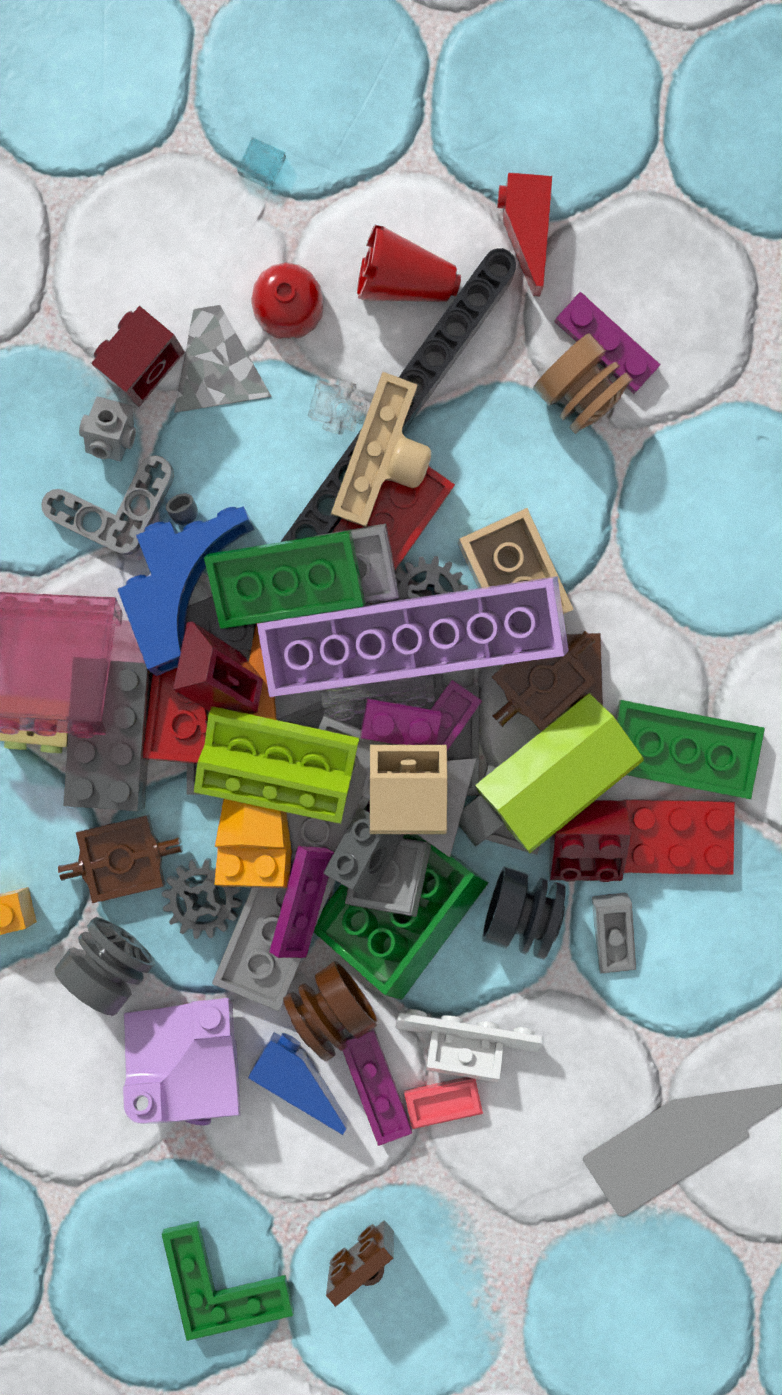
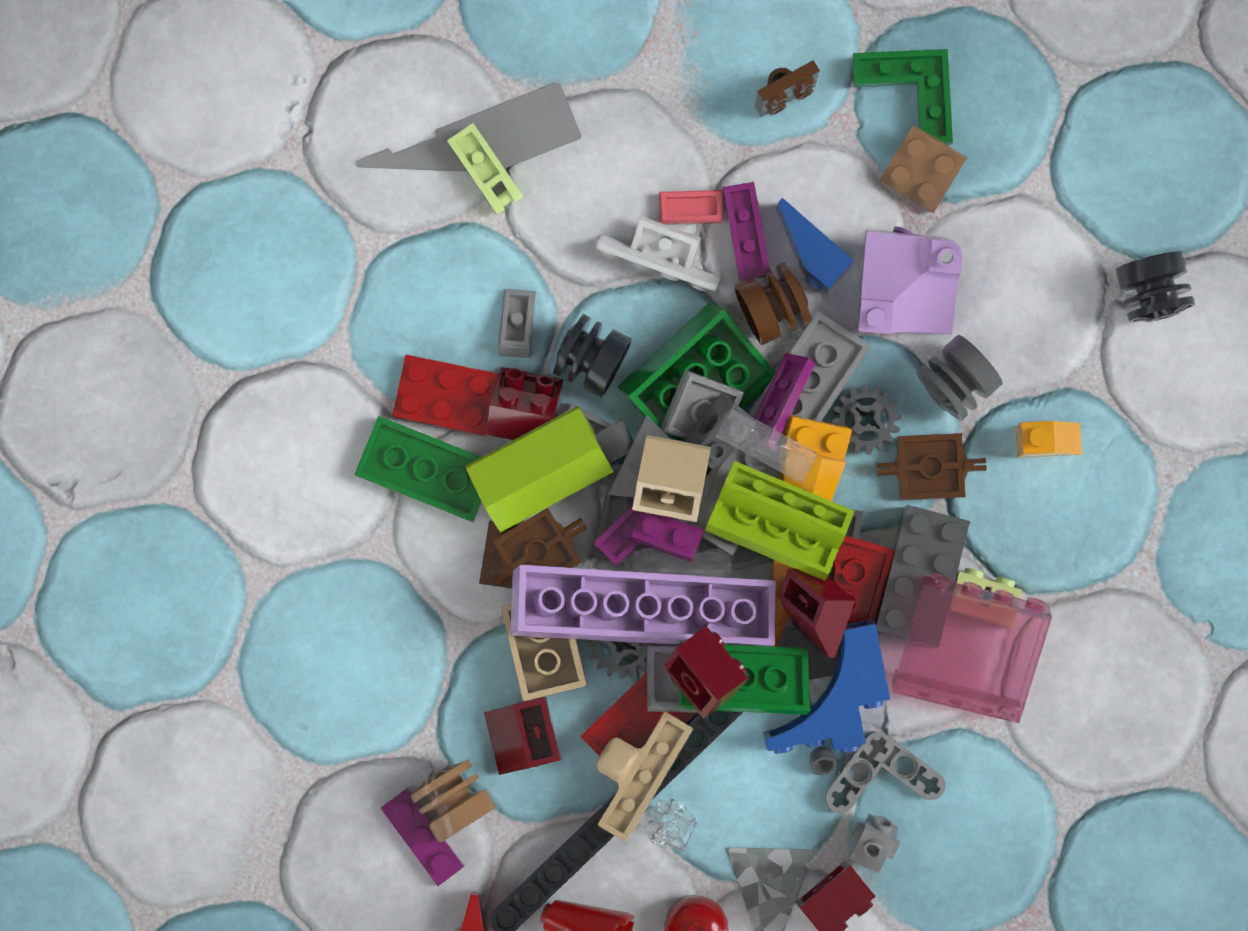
camera: 165 degrees left, 5 degrees down
none -> yellowish green plate [447,123,523,215]
none -> dark red slope [484,696,562,775]
none -> dark red brick [663,626,748,719]
none -> clear plate [716,406,818,483]
none -> medium nougat plate [879,125,968,213]

